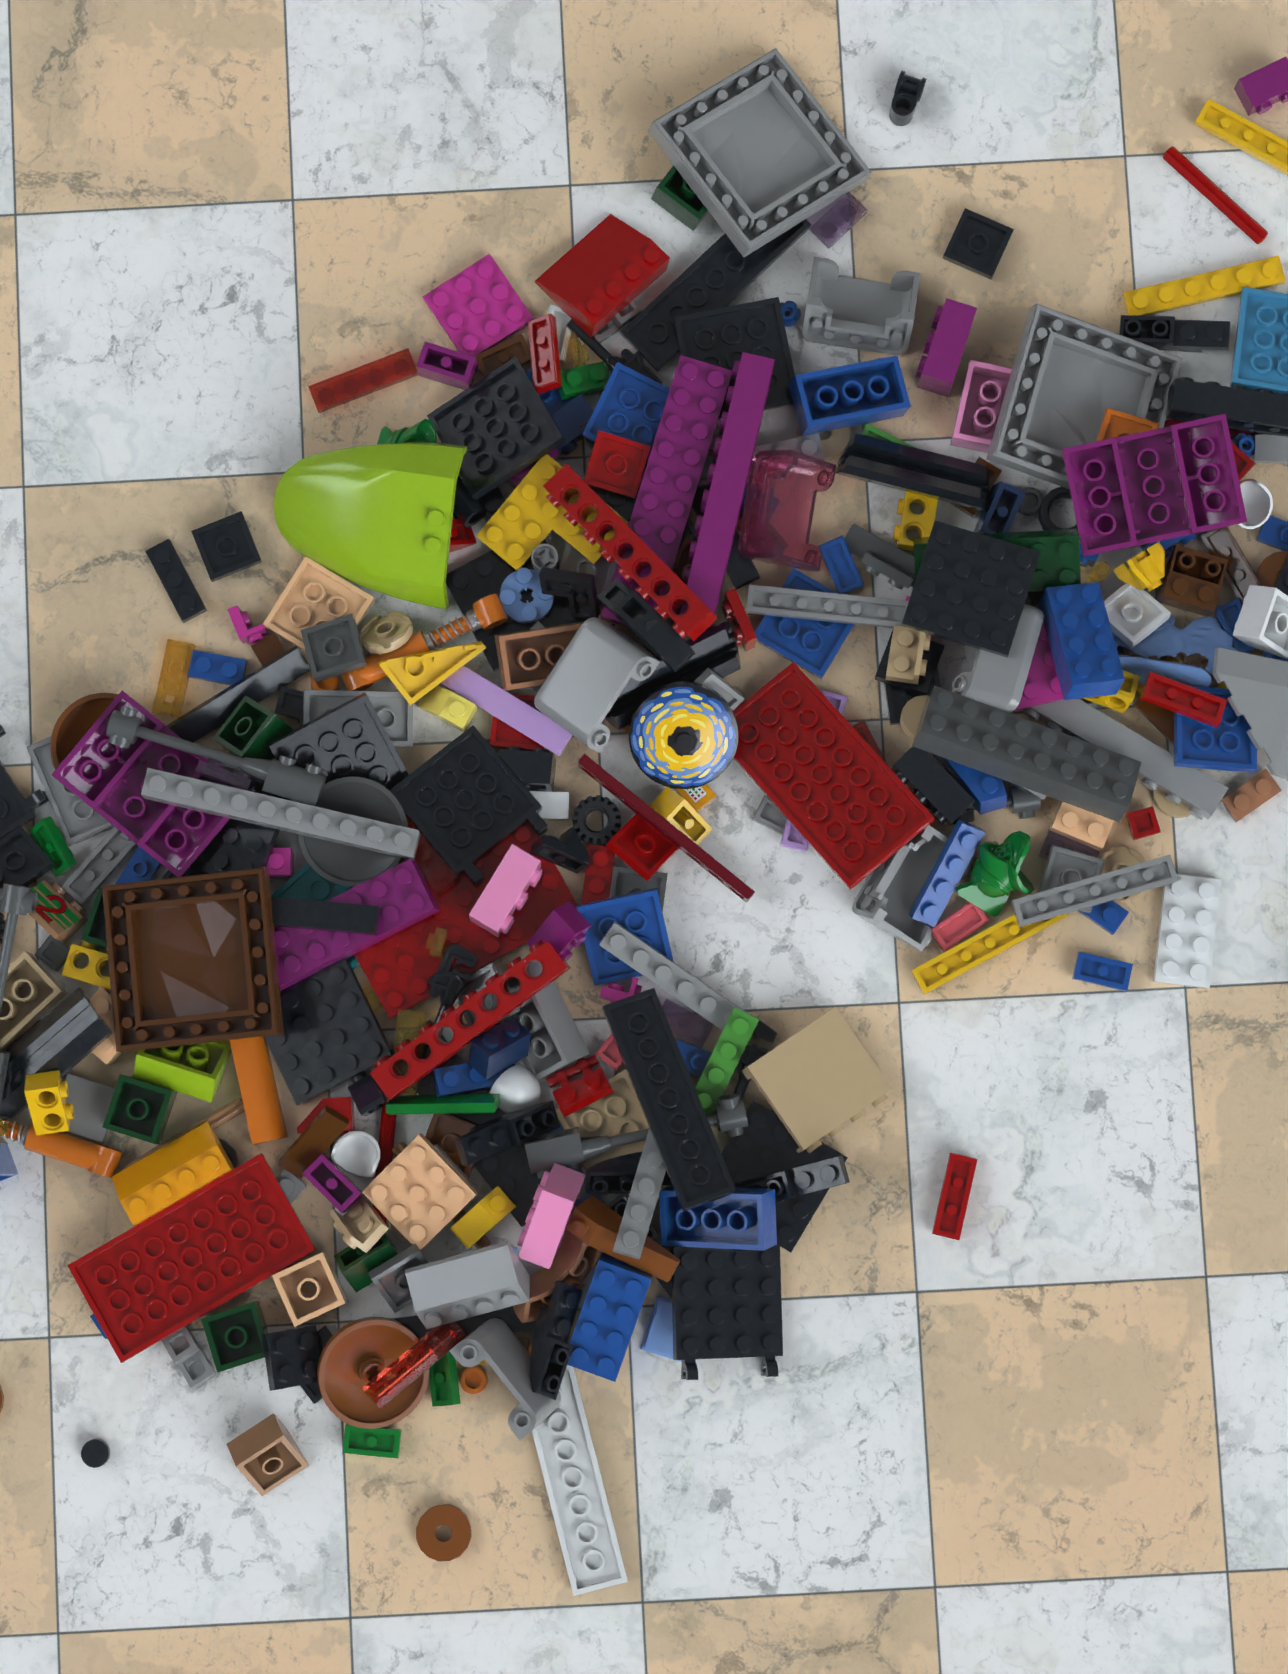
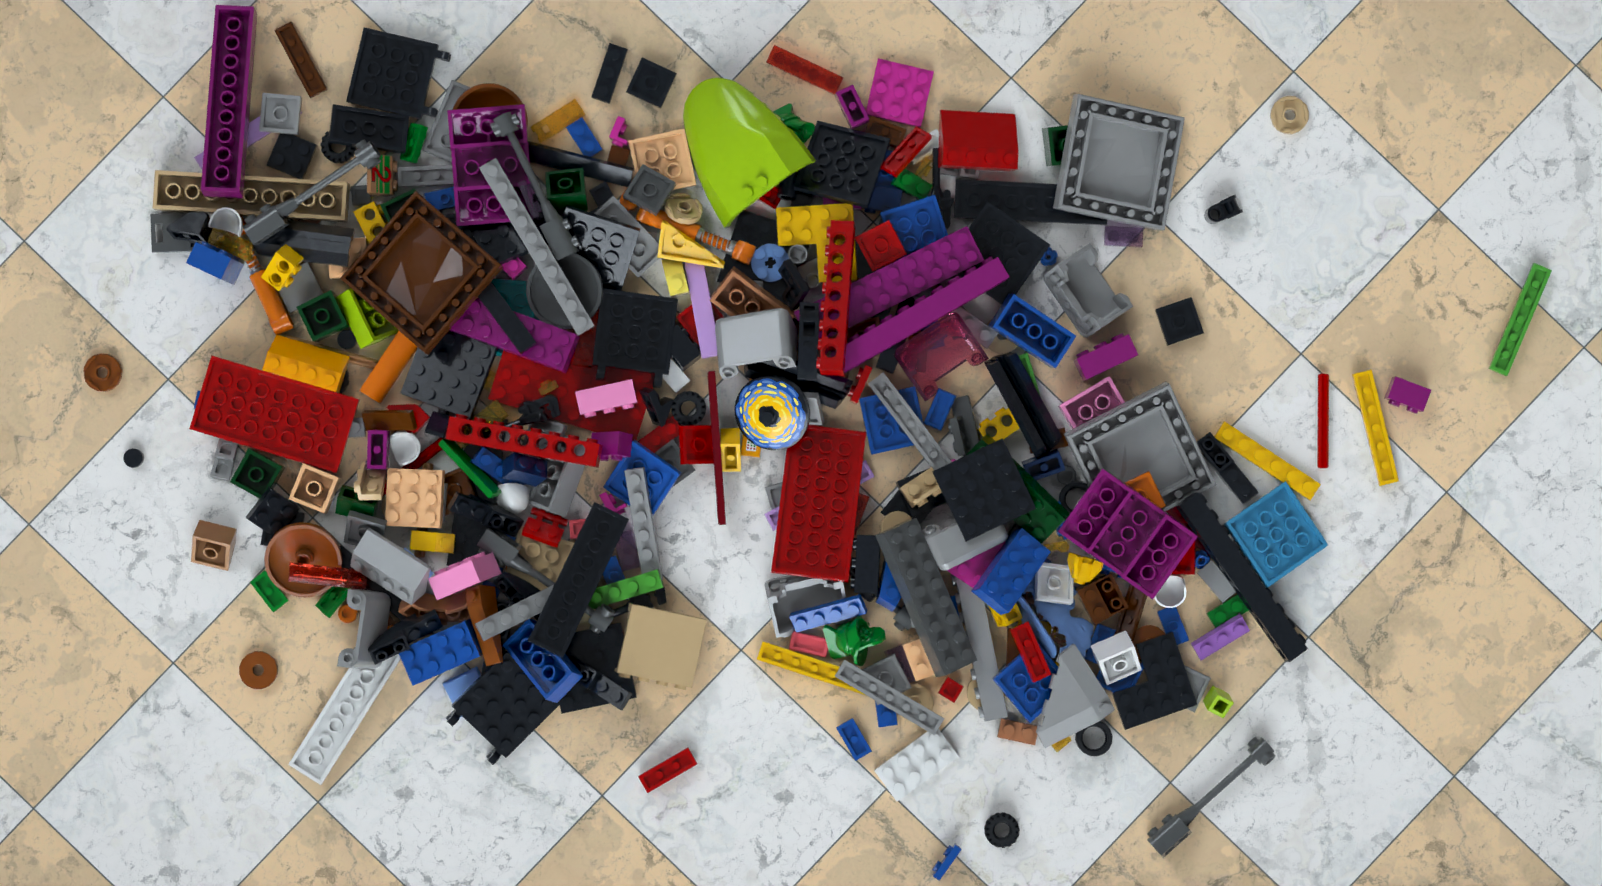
camera: 40 degrees right, 5 degrees up
none -> black tile [337,330,357,349]

